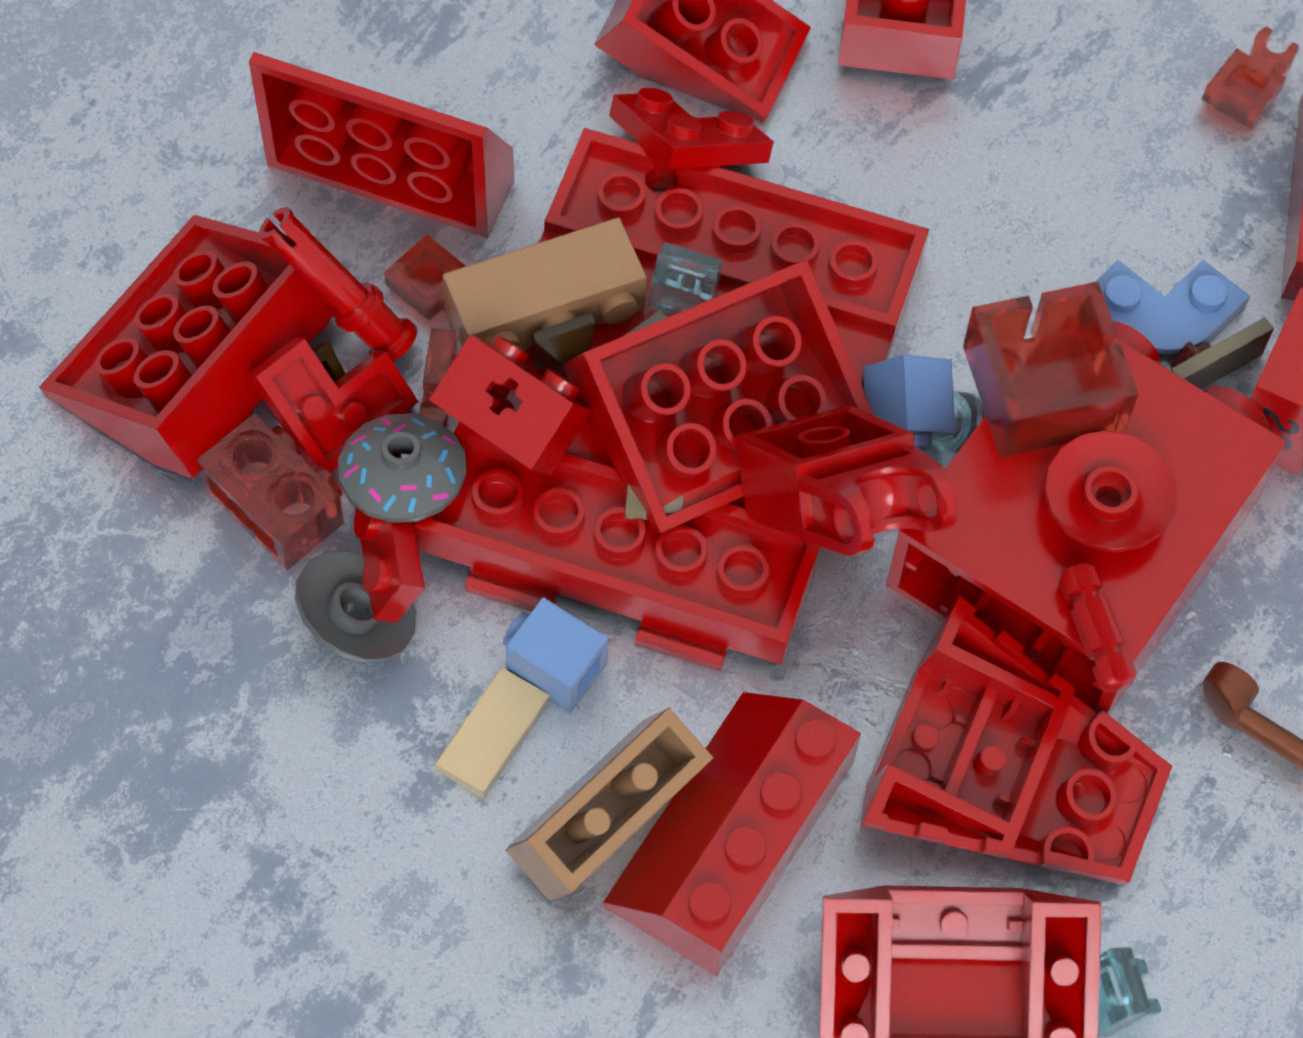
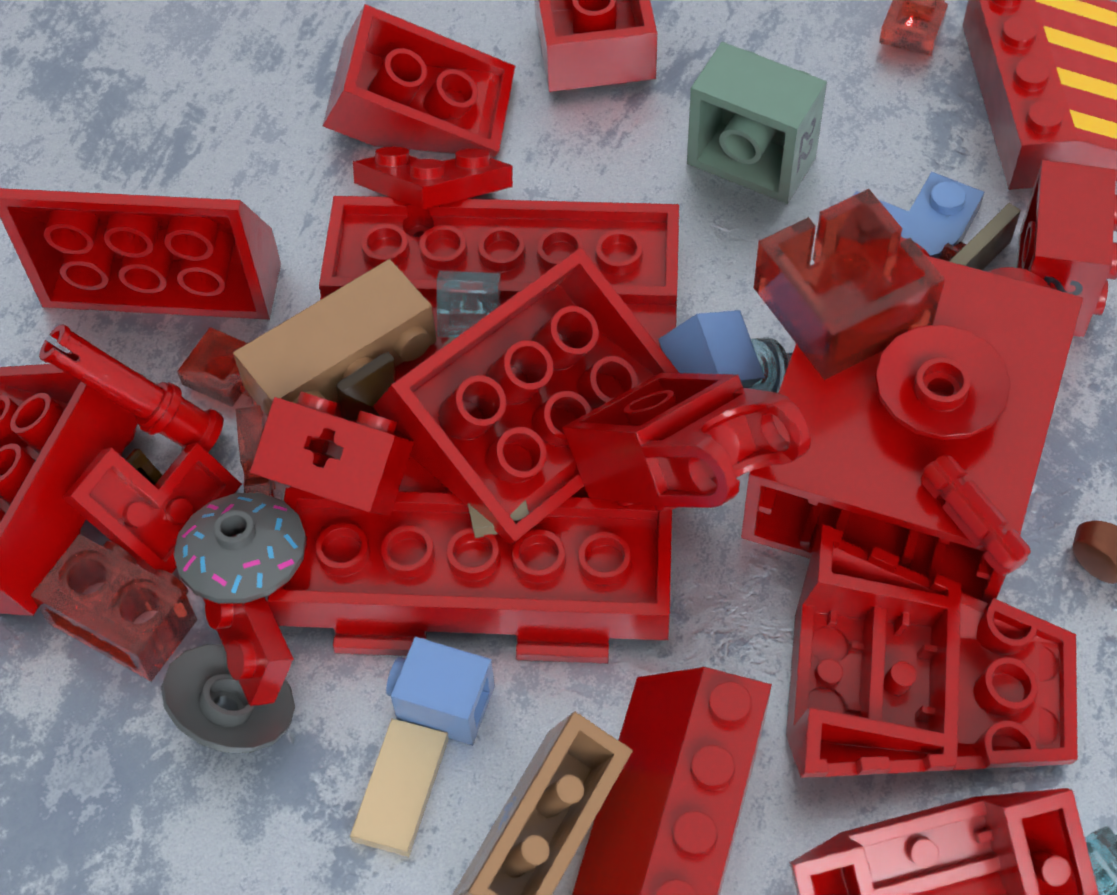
camera: 10 degrees left, 5 degrees down
none -> sand green brick [687,42,827,204]

